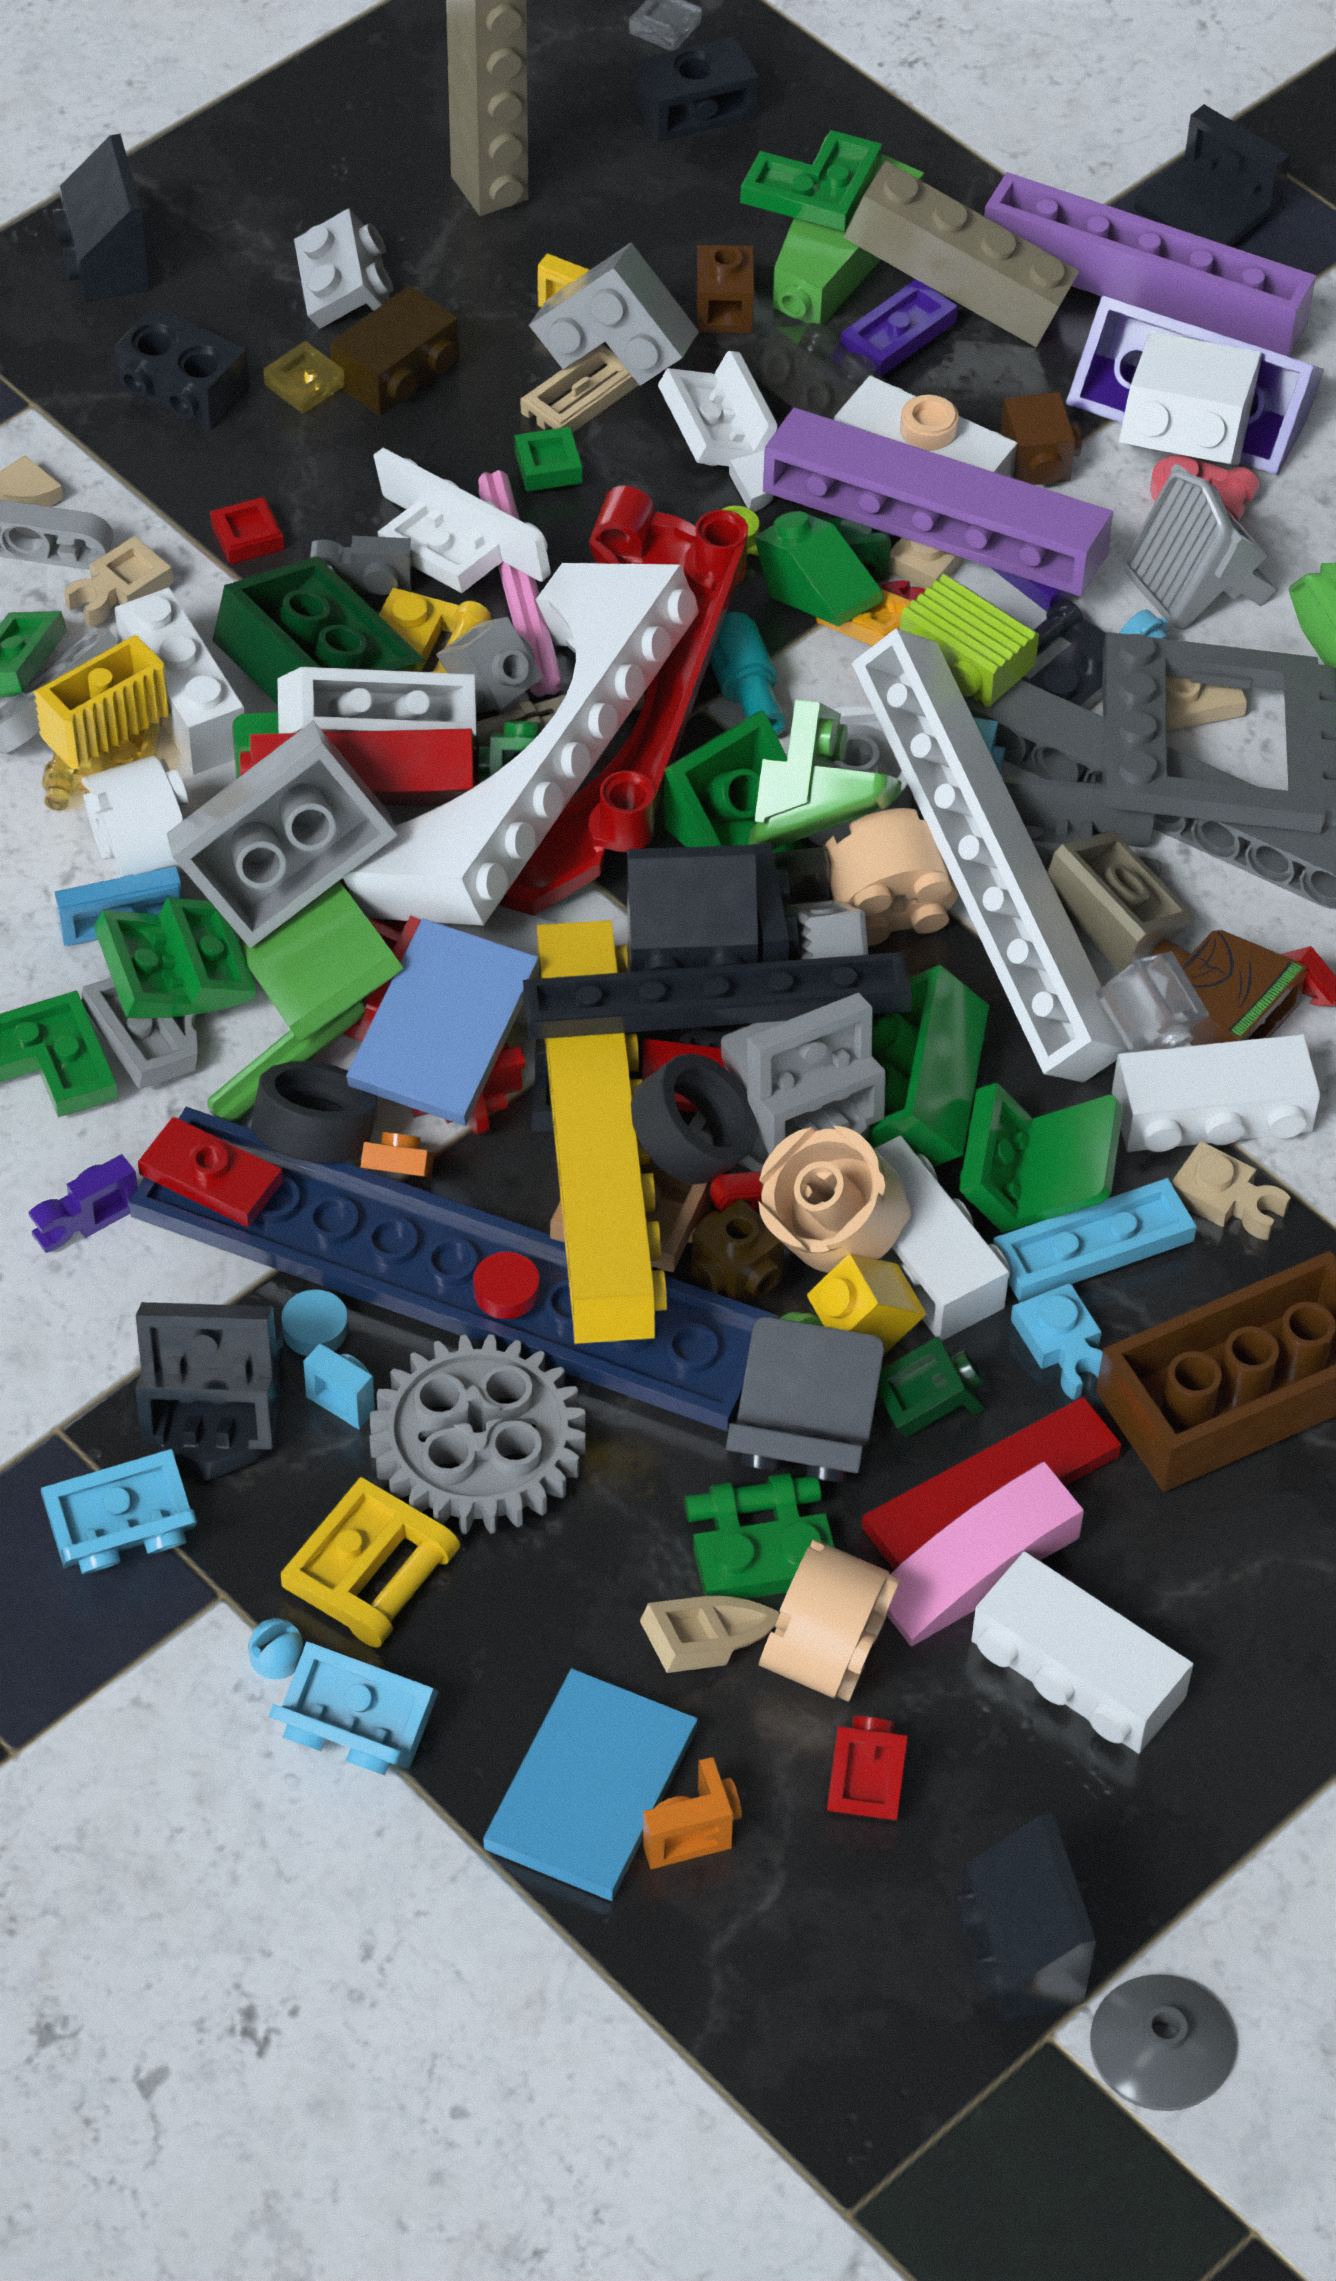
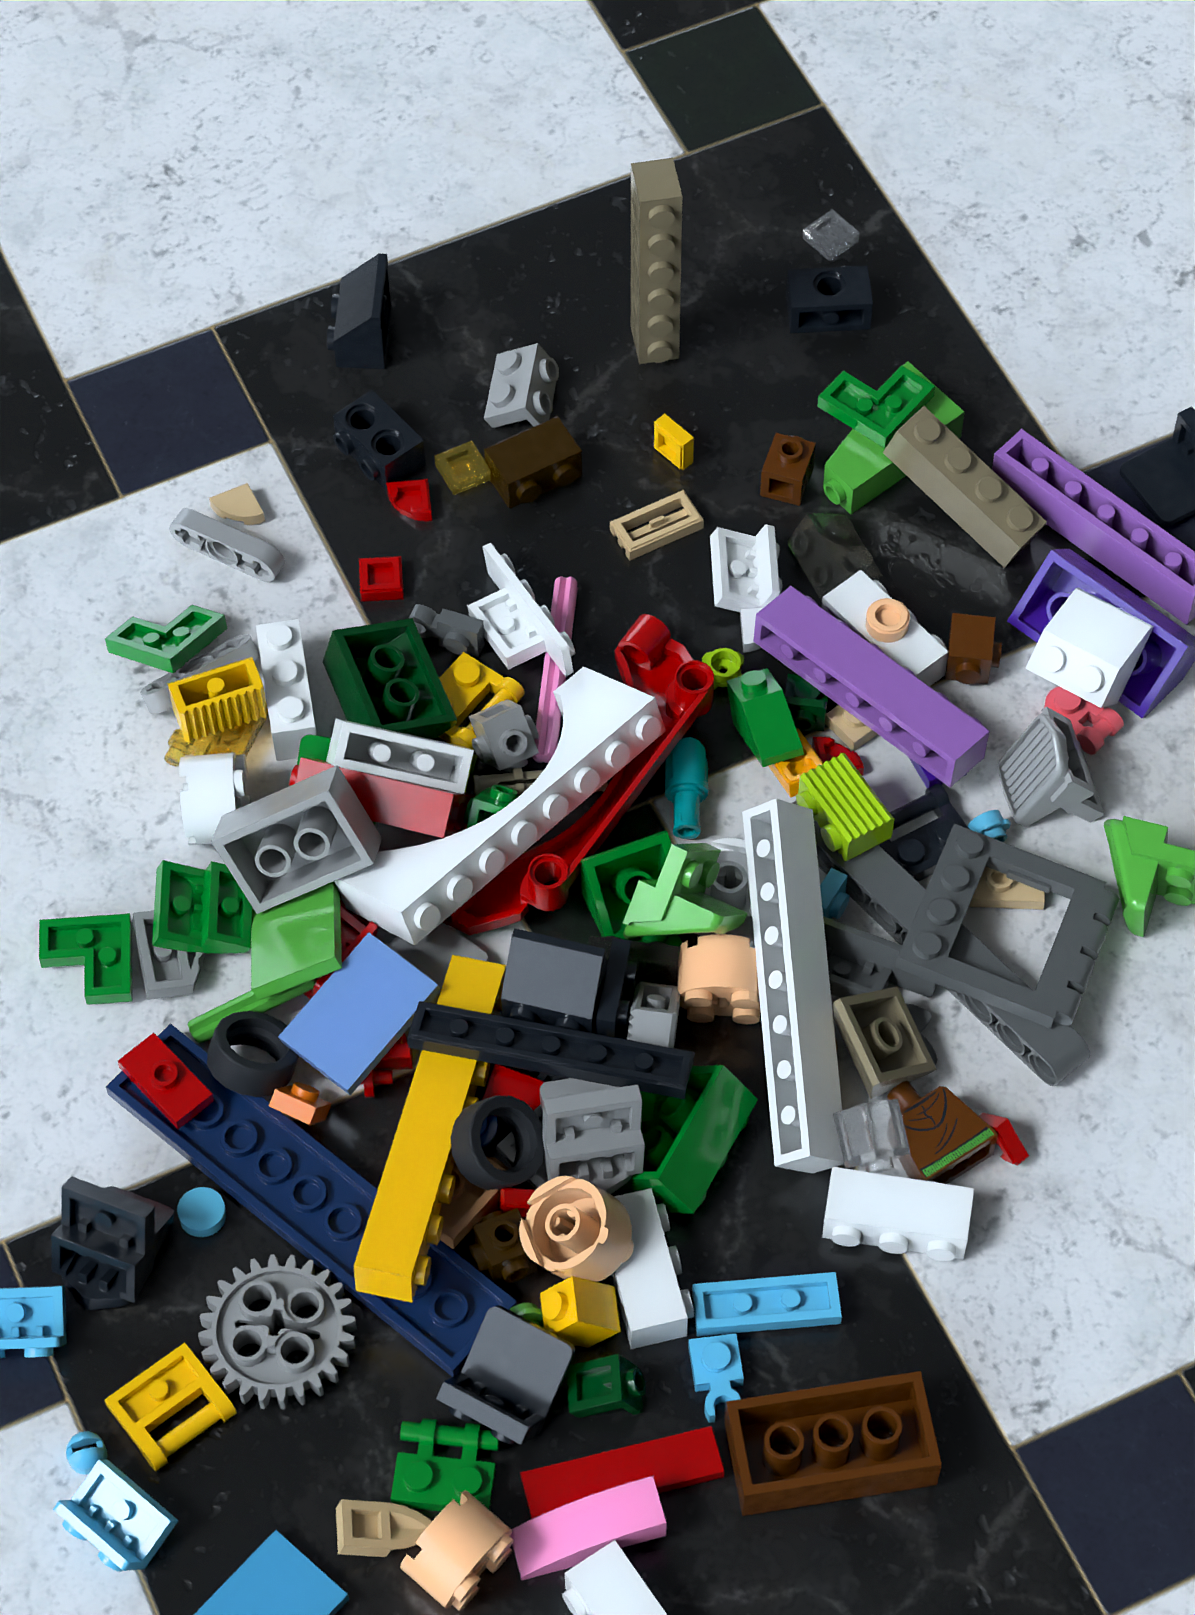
camera: 20 degrees right, 5 degrees up
dark purple plate [28,1154,138,1253] -> none
dark azure tile [54,866,182,946] -> none
tan plate [64,535,173,627] -> none
medium azure plate [303,1343,375,1429] -> none
red tile [473,1252,539,1319] -> none
green plate [515,427,582,492] -> none
light grey brick [529,243,699,386] -> none
dark purple plate [840,279,958,378] -> none
green bracket [959,1083,1123,1233] -> none
tan plate [1171,1141,1291,1240] -> none
none -> red tile [386,479,432,521]

